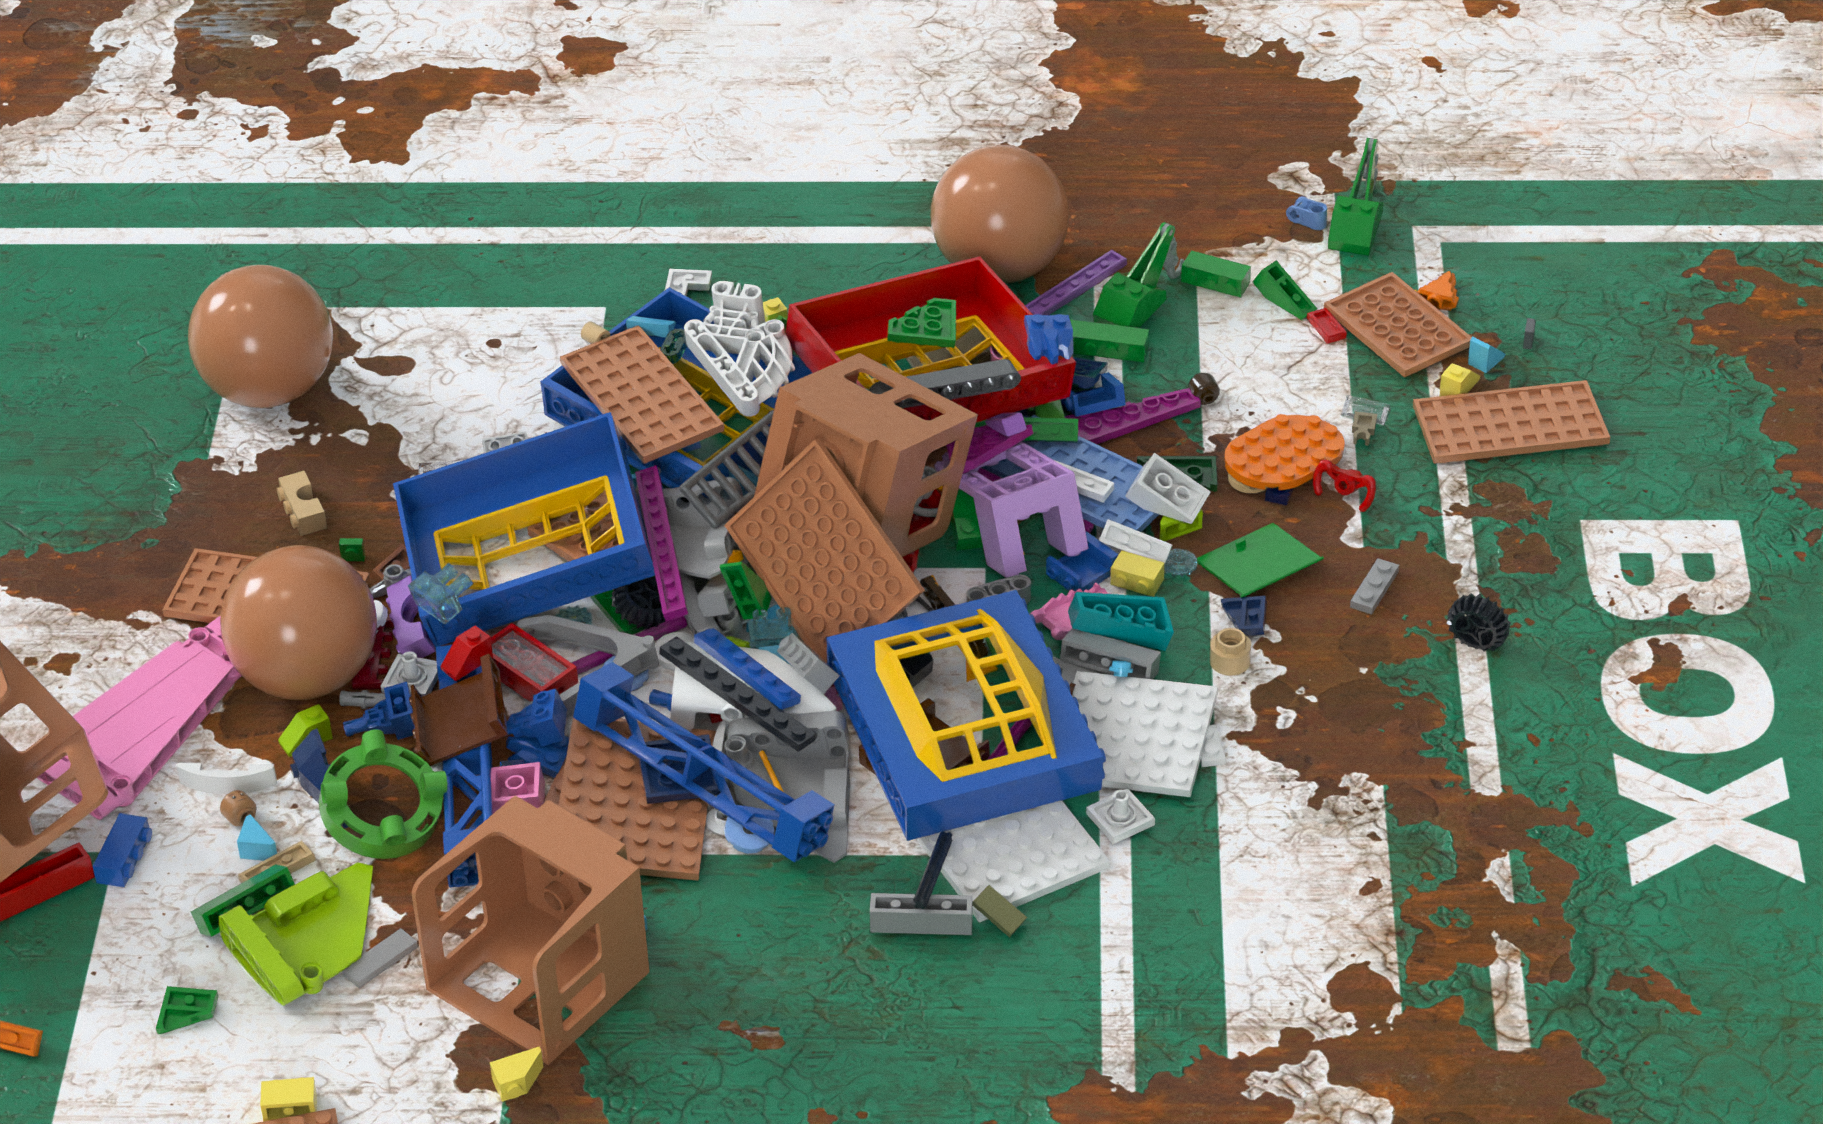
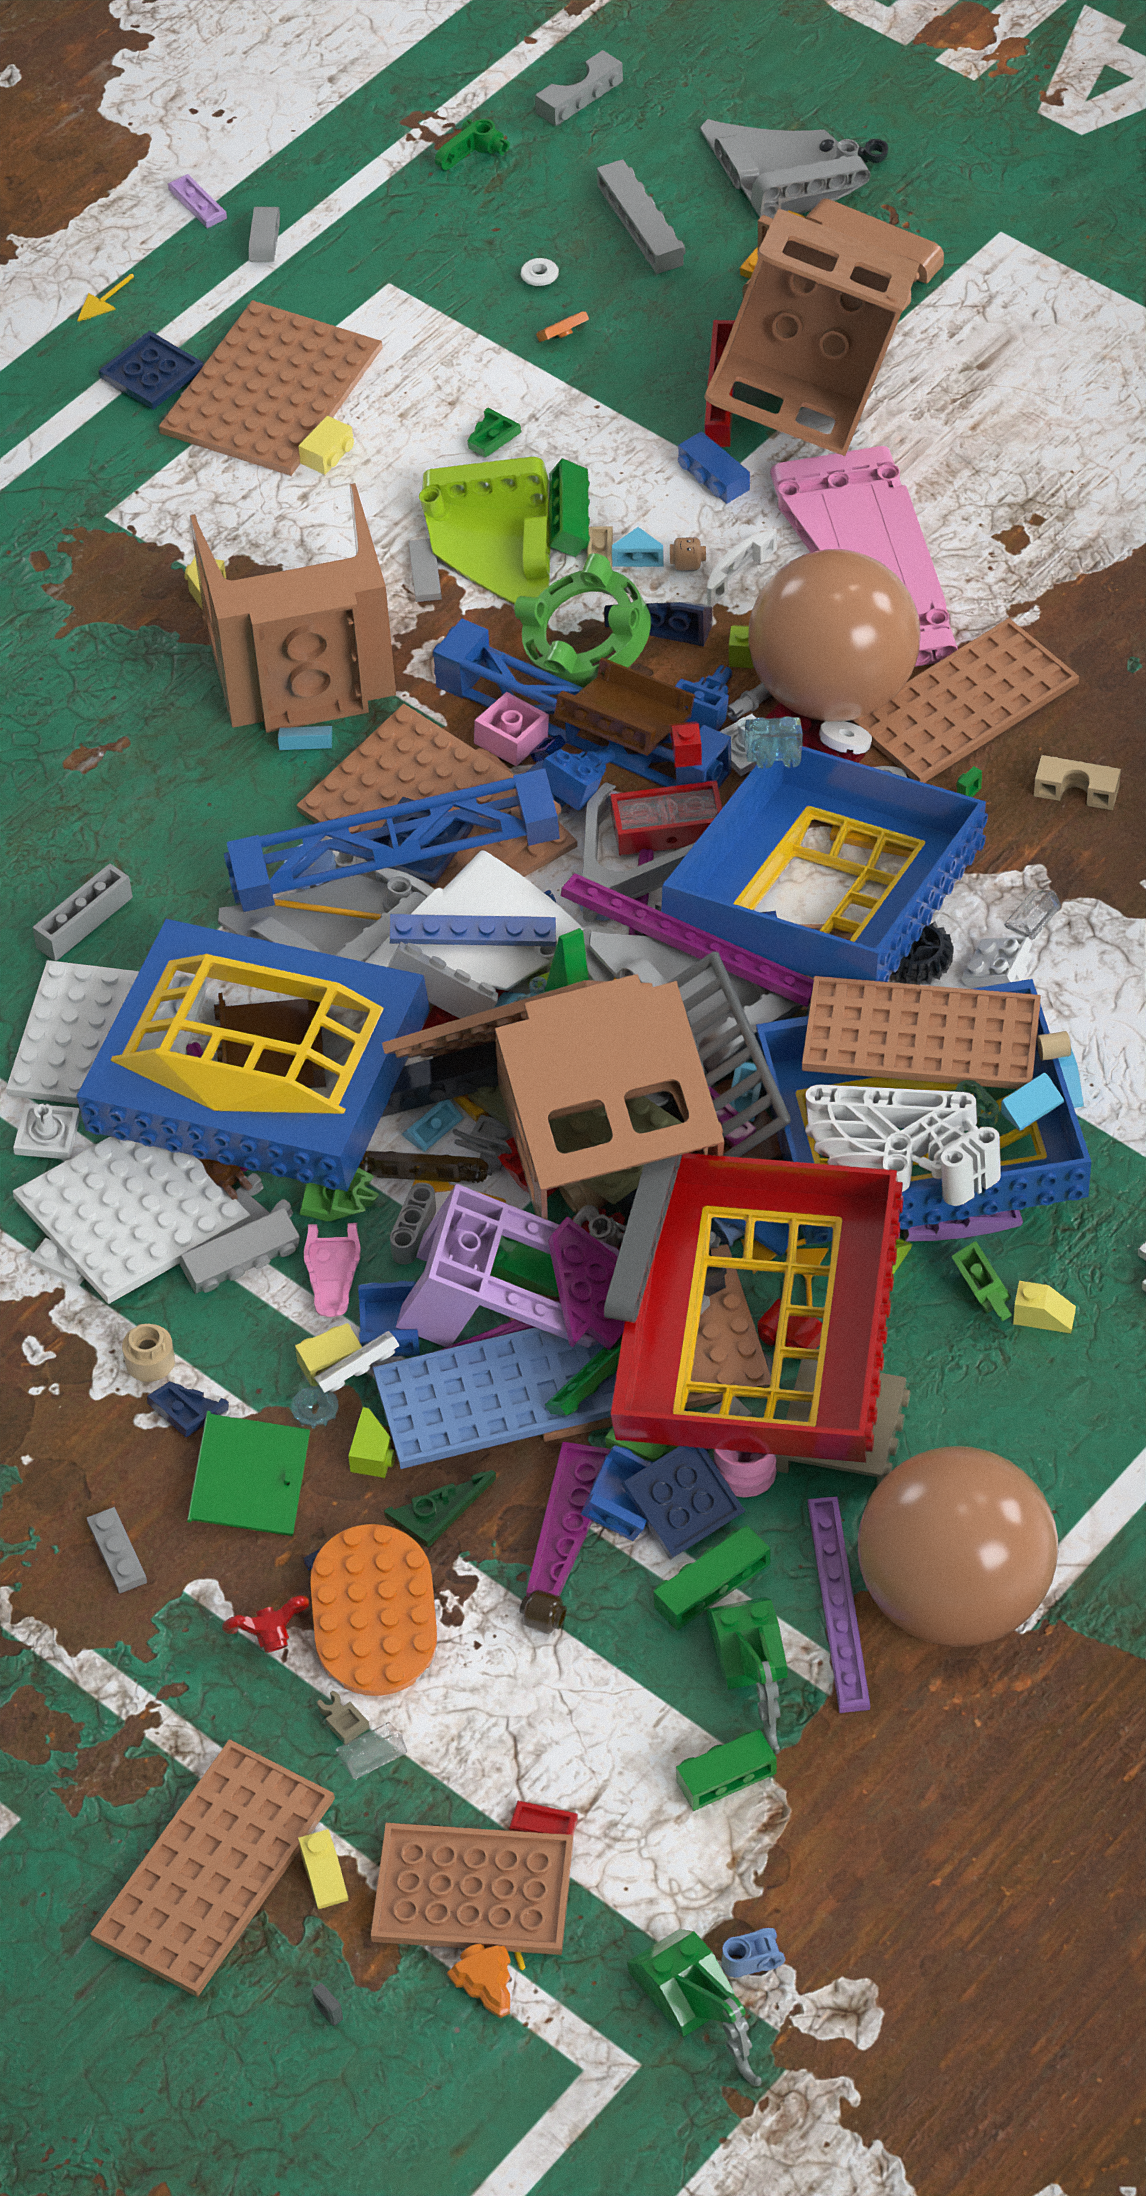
camera: 130 degrees right, 10 degrees up
black plate [659,636,816,752] -> none
green plate [887,298,956,348] -> none
black axle [913,831,953,910] -> none
olive tile [973,885,1027,937] -> none
medium lavender slope [985,412,1026,437] -> none
blue plate [1024,314,1073,364] -> none
white plate [1054,460,1115,503] -> none
teal wedge [1068,592,1174,651] -> none
medium azure plate [1109,660,1133,677] -> none
white slope [1125,453,1210,524] -> none
green slope [1252,260,1317,321] -> none
medium azure slope [1468,337,1506,373] -> none

